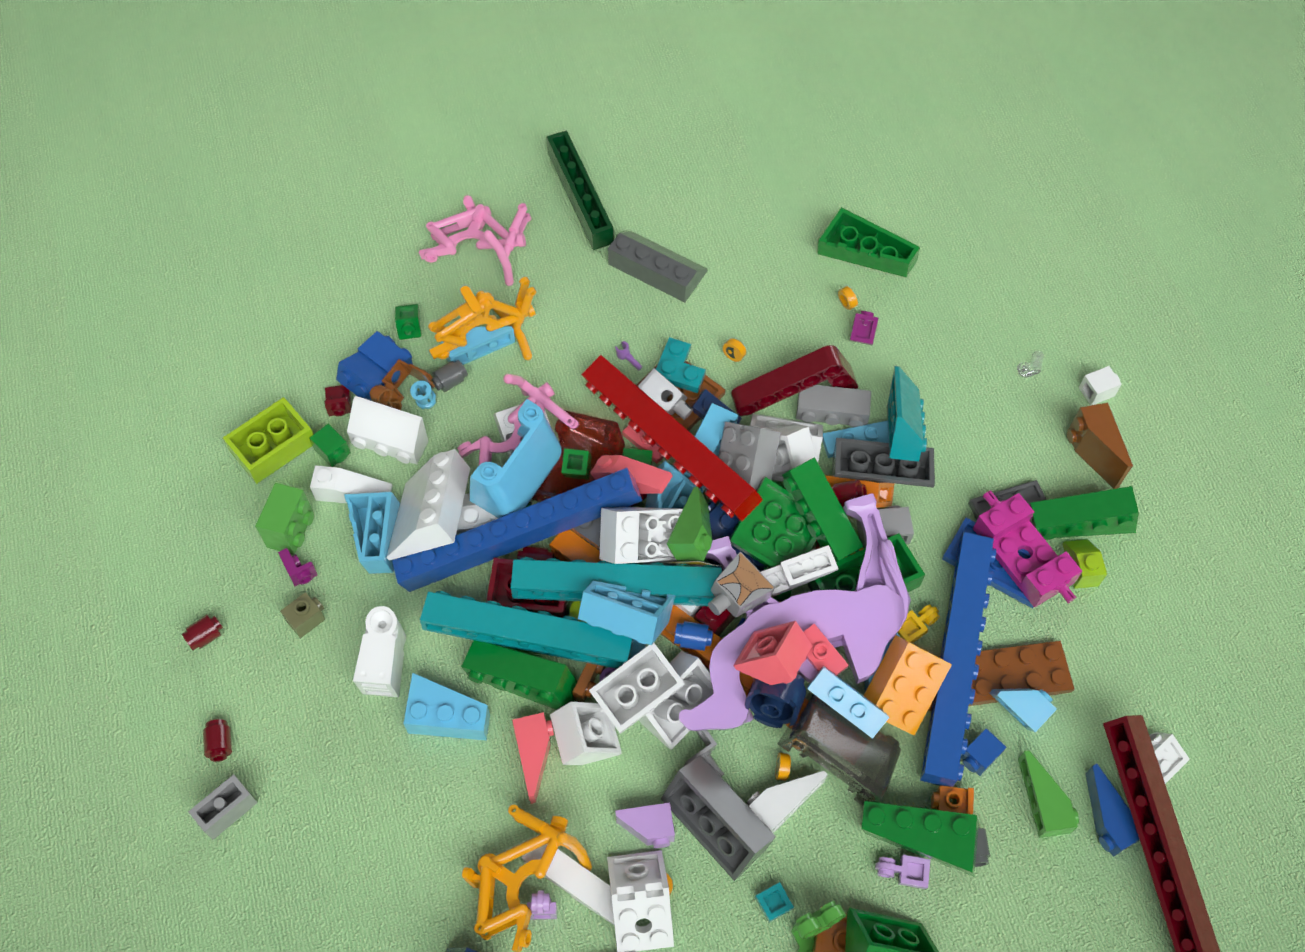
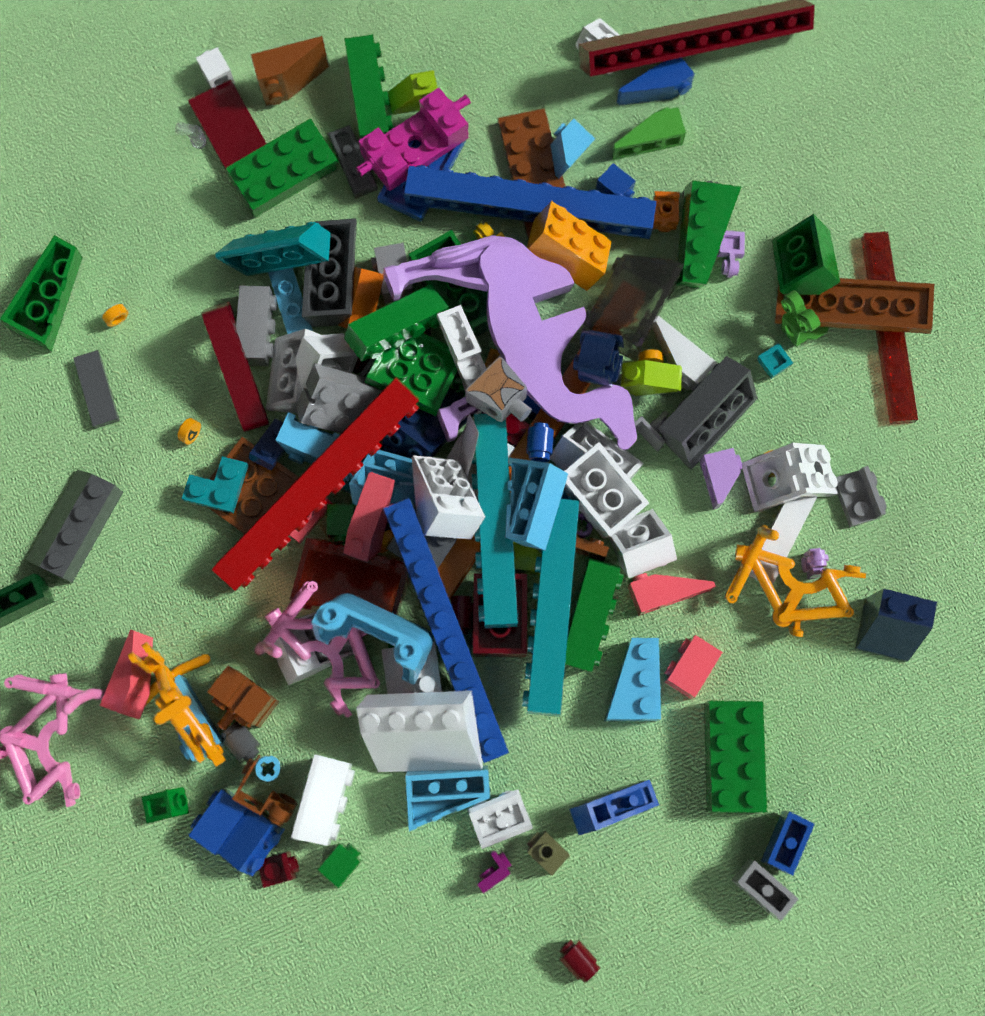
camera: 95 degrees left, 15 degrees up
dark red brick [203,719,232,762] -> none
lime brick [223,397,314,484] -> none
bright green brick [255,483,314,555] -> none
white slope [310,465,393,504] -> none
white piece [353,606,406,697] -> none
green brick [561,449,592,480] -> none
medium lavender hand [615,341,643,371] -> none
torso [638,368,693,420] -> none
bright green slope [667,487,713,561] -> none
coral slope [733,621,812,685] -> none
coral plate [804,624,849,675] -> none
plate [807,666,889,739] -> none
dark red brick [831,480,867,508] -> none
magenta bracket [850,311,879,346] -> none
none -> dark grey tile [73,350,120,429]
none -> coral slope [100,629,153,719]
none -> dark red tile [188,79,267,172]
none -> dark orange brick [208,665,280,731]
none -> green brick [226,118,338,218]
none -> white bracket [468,790,533,849]
none -> blue slope [569,779,659,835]
none -> lime slope [621,360,682,396]
none -> coral brick [664,635,723,699]
none -> green brick [704,701,767,813]
none -> blue brick [761,811,815,876]

